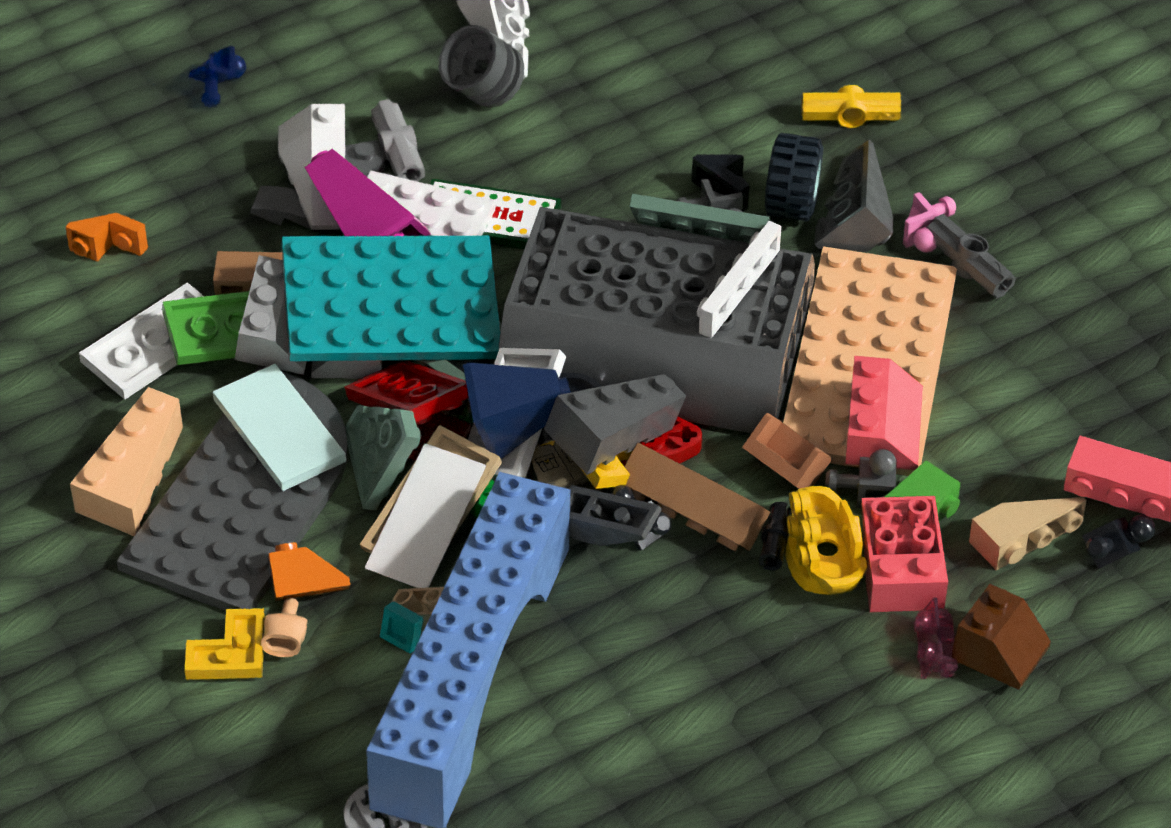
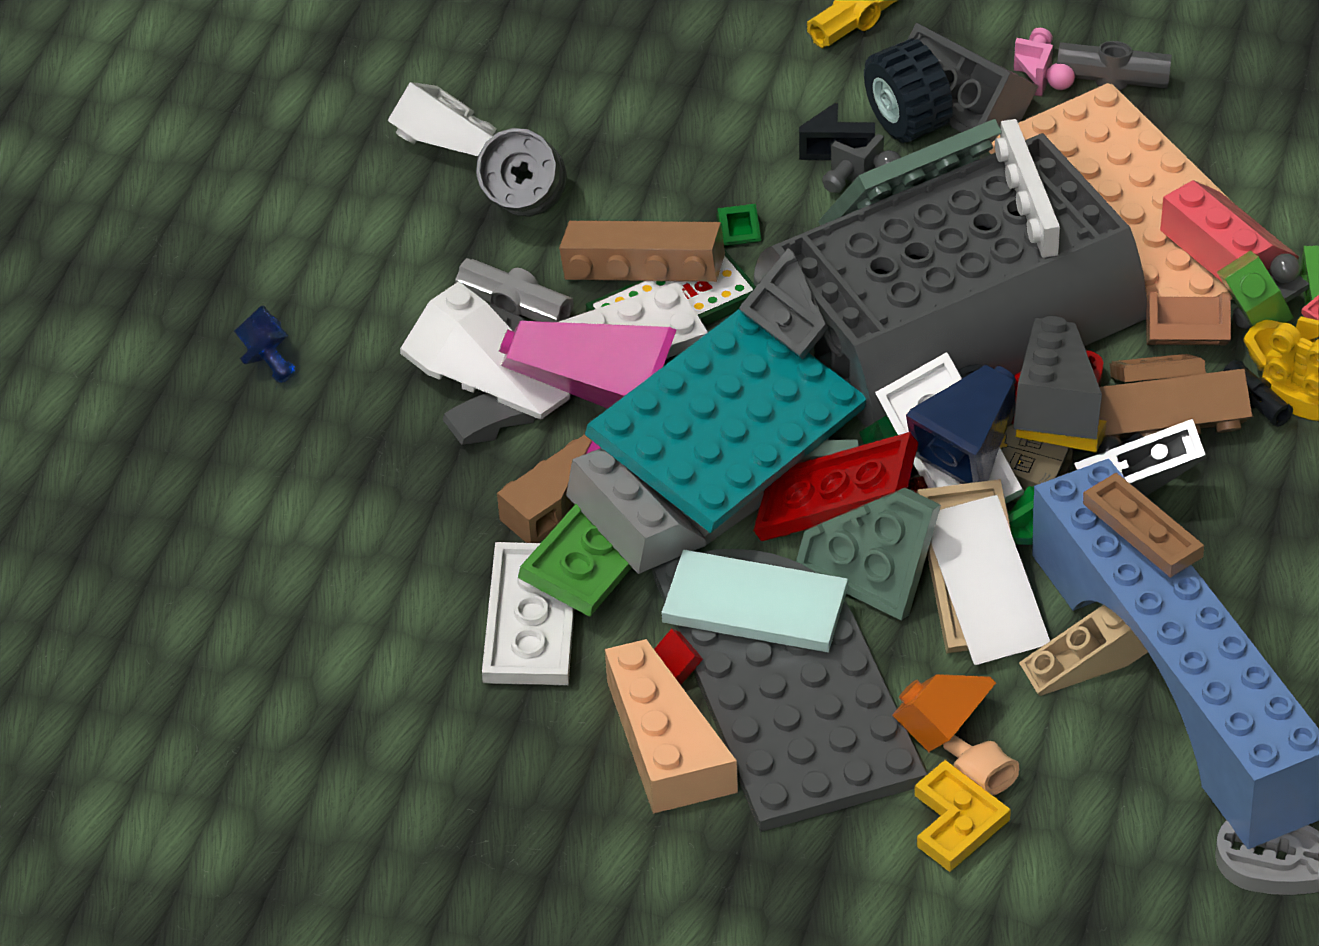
camera: 40 degrees left, 0 degrees up
orange slope [65,213,148,262] -> none
teal plate [380,601,424,654] -> none
none -> medium nougat brick [559,221,725,282]
none -> red tile [654,628,703,685]
none -> green slope [716,204,761,247]
none -> dark grey wing [739,248,828,360]
none -> medium nougat plate [1083,473,1204,578]
none -> medium nougat tile [1109,354,1206,382]
none -> bright green slope [1217,250,1294,327]

